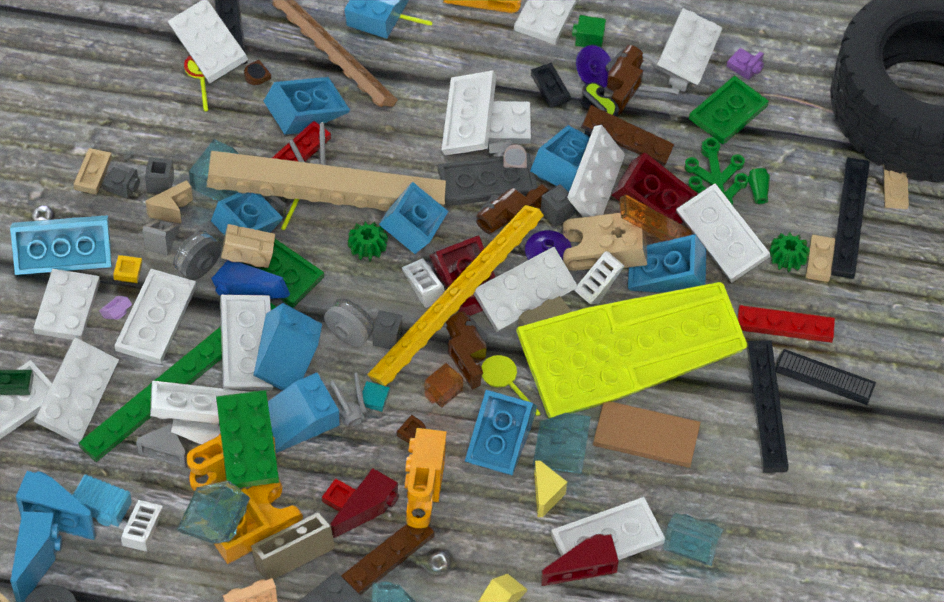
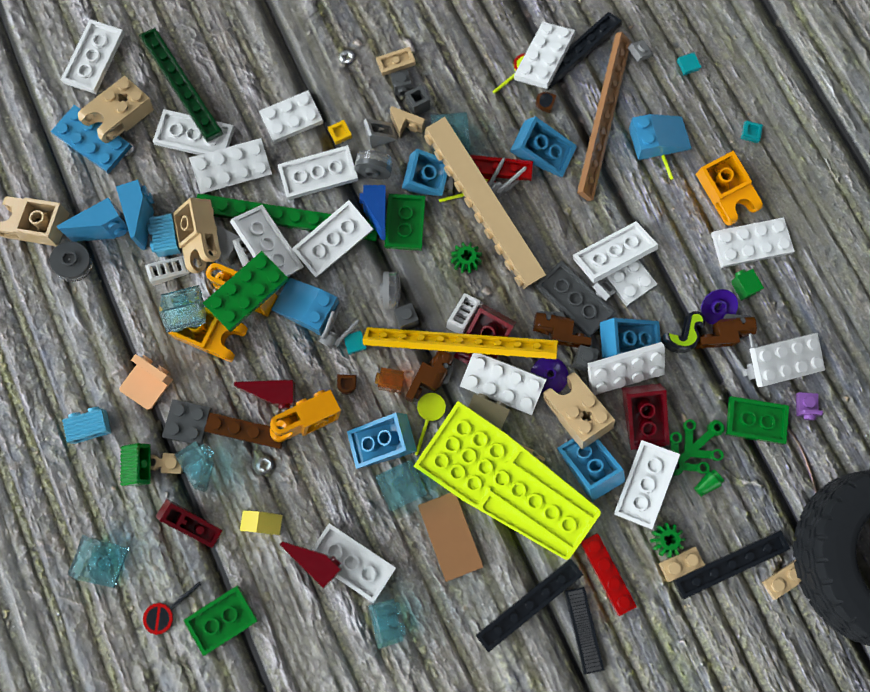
camera: 55 degrees right, 20 degrees up
medium azure slope [10,215,112,275] -> none
lavender plate [99,296,132,320] -> none
tan brick [221,224,275,268] -> none
dark tan brick [251,513,335,580] -> none
dark azure slope [253,303,322,390] -> none
red plate [322,478,356,511] -> none
dark azure slope [379,182,449,254] -> none
tile [503,144,527,168] -> none
black plate [530,63,571,108] -> none
light yellow slope [534,461,567,517] -> none
white slope [575,251,624,304] -> none
reddish brown plate [581,105,674,166] -> none
clear orange tile [620,195,692,241] -> none
none -> tan brick [172,198,221,274]

